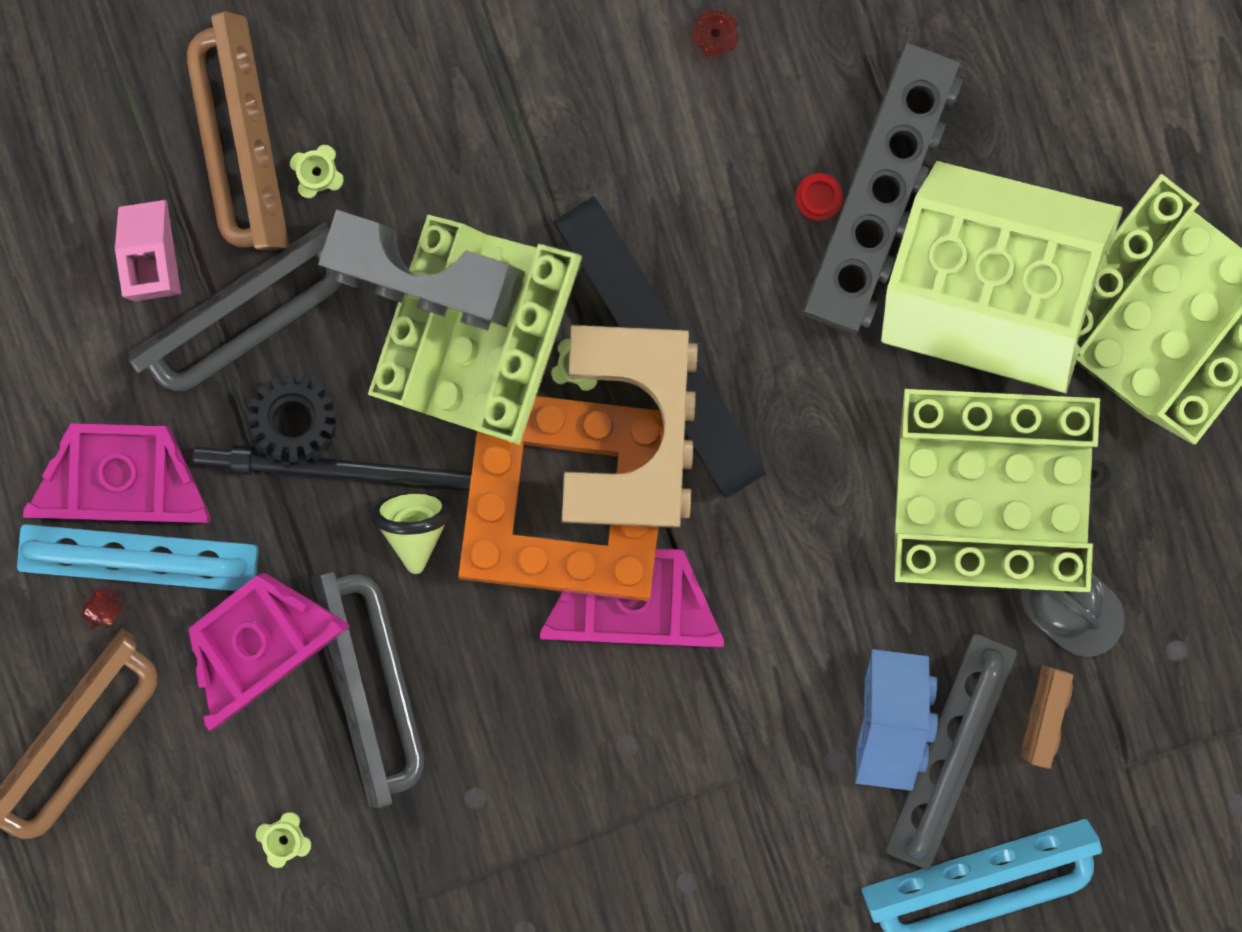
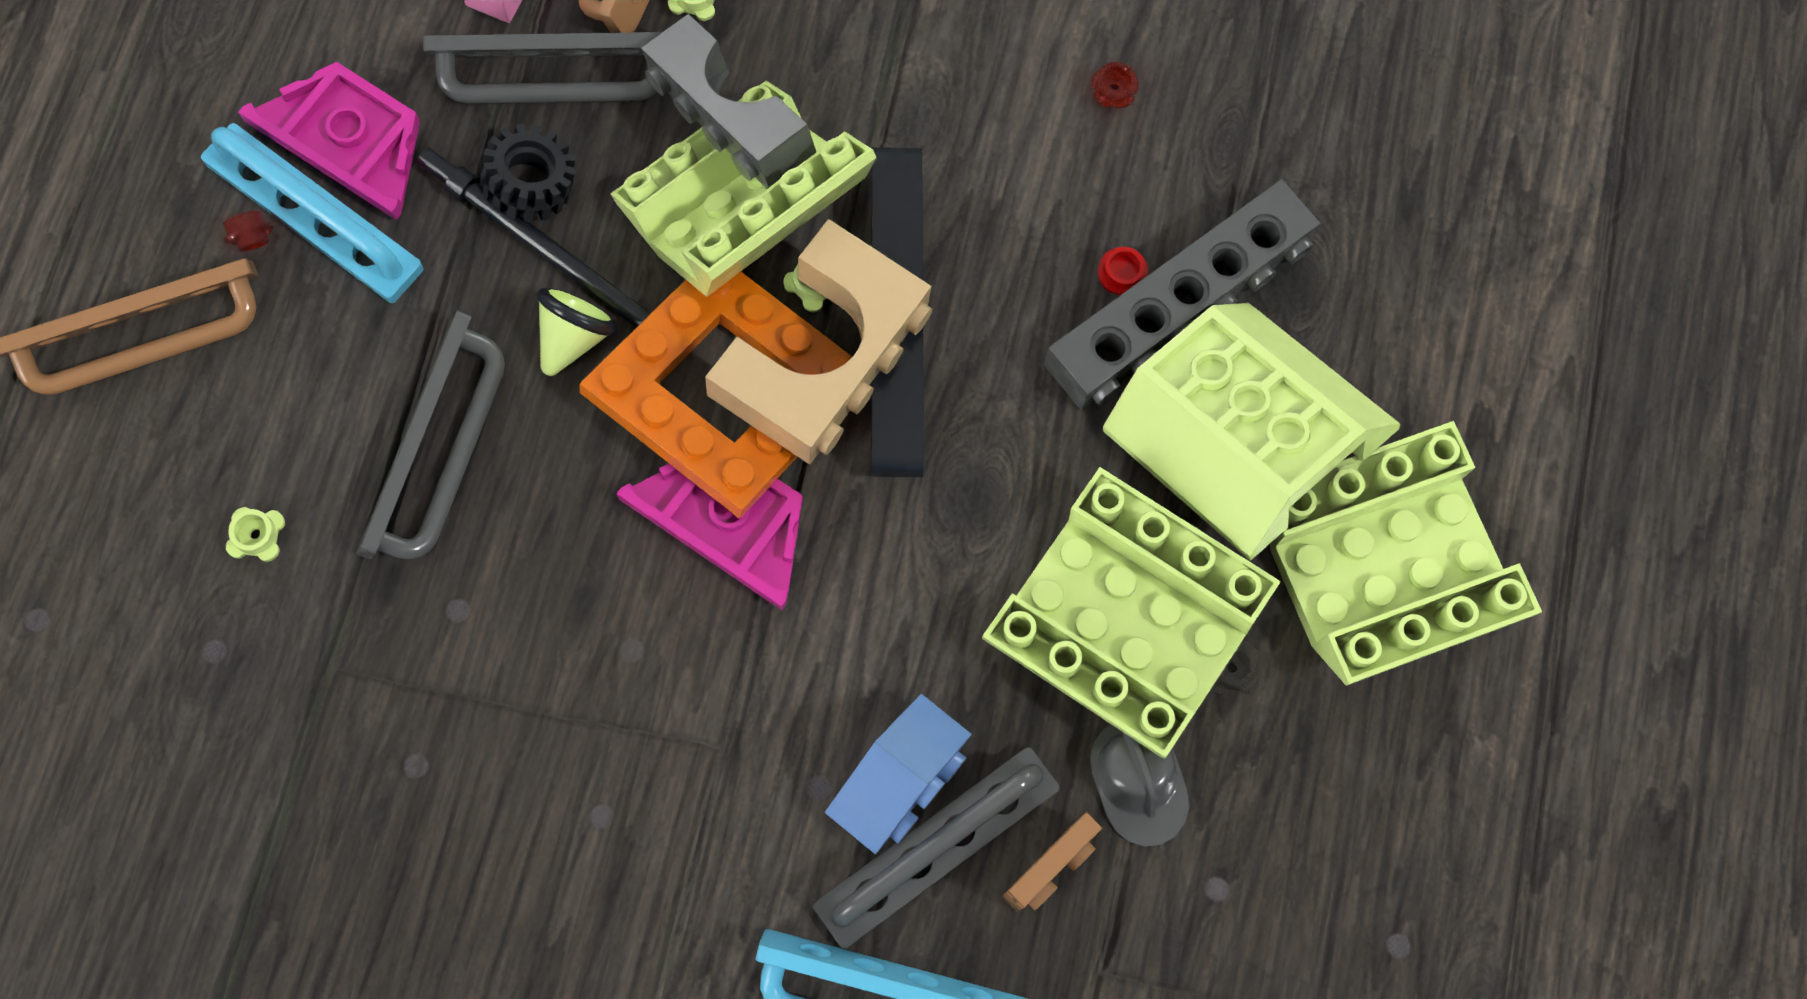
camera: 25 degrees right, 15 degrees down
dark pink wing [189,573,350,731] -> none

